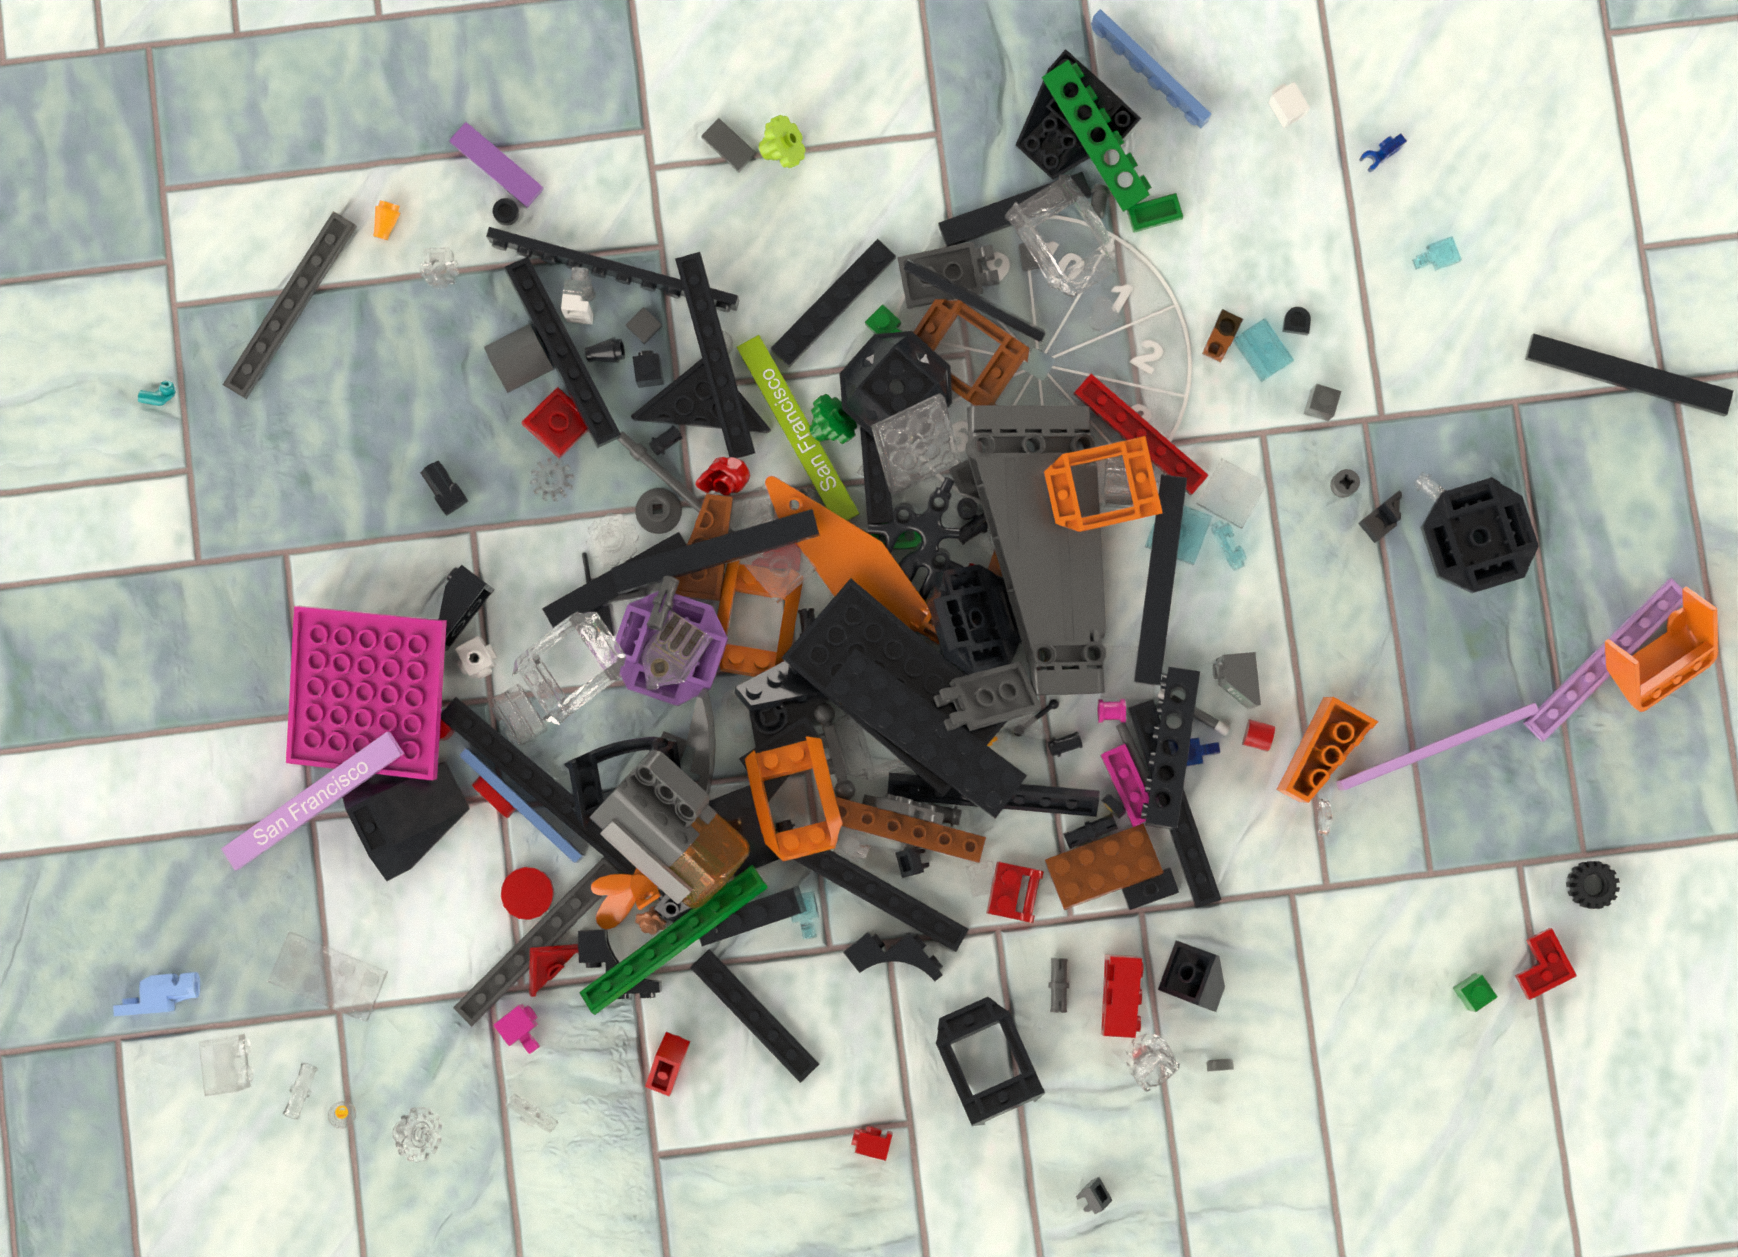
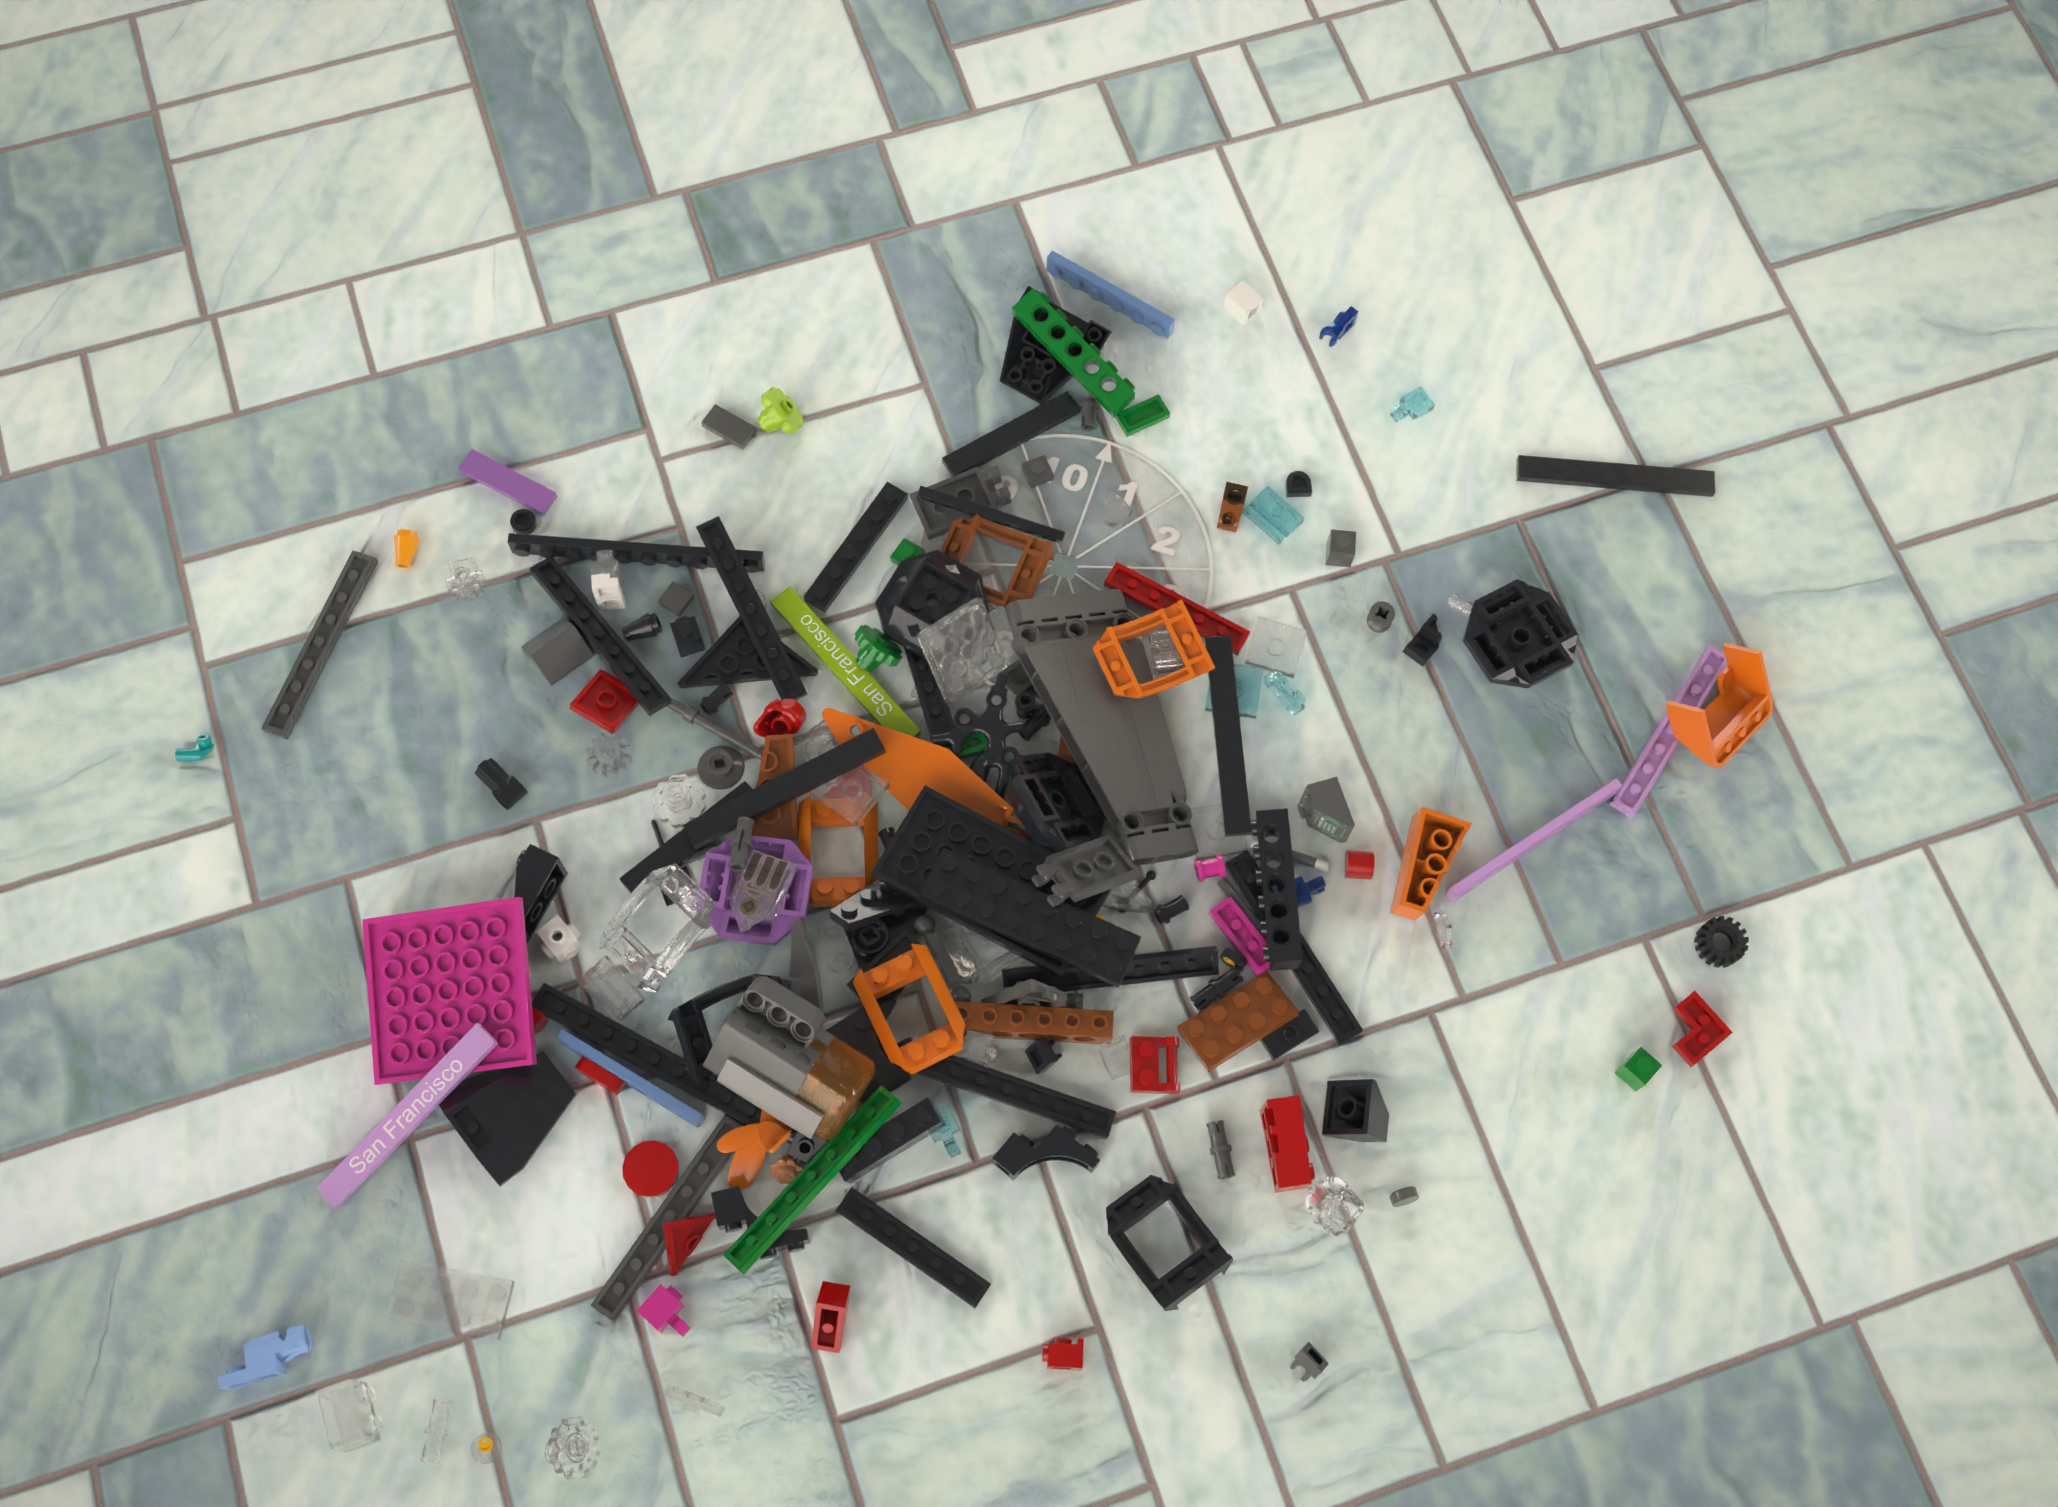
camera: 15 degrees left, 15 degrees down
clear wedge [1005,175,1116,298] -> none

